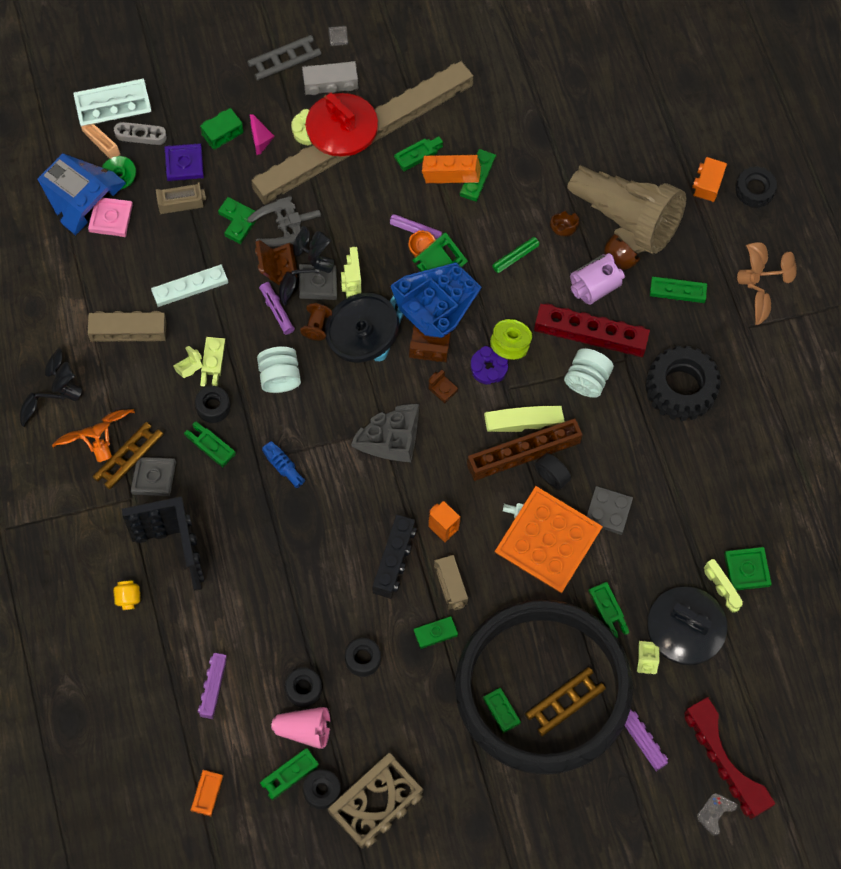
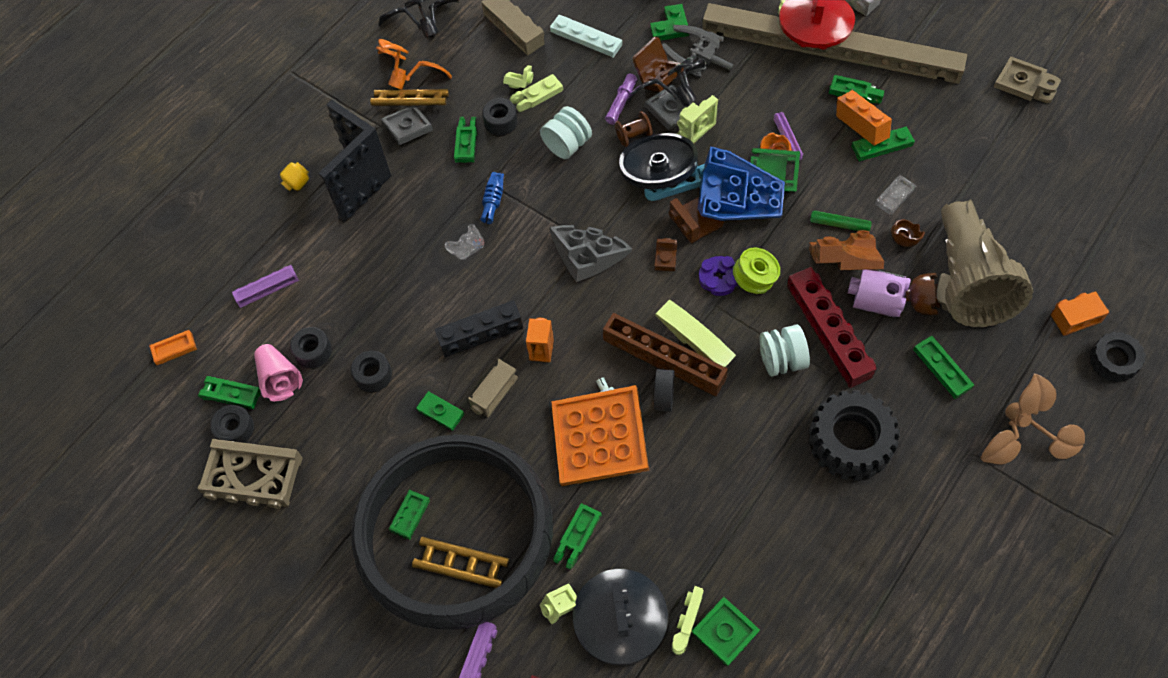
camera: 60 degrees right, 5 degrees down
dark grey plate [587,486,633,535] -> none
none -> clear piece [445,224,484,260]
none -> dark orange slope [809,230,884,270]
none -> clear plate [875,175,916,215]
none -> dark tan plate [994,57,1061,103]

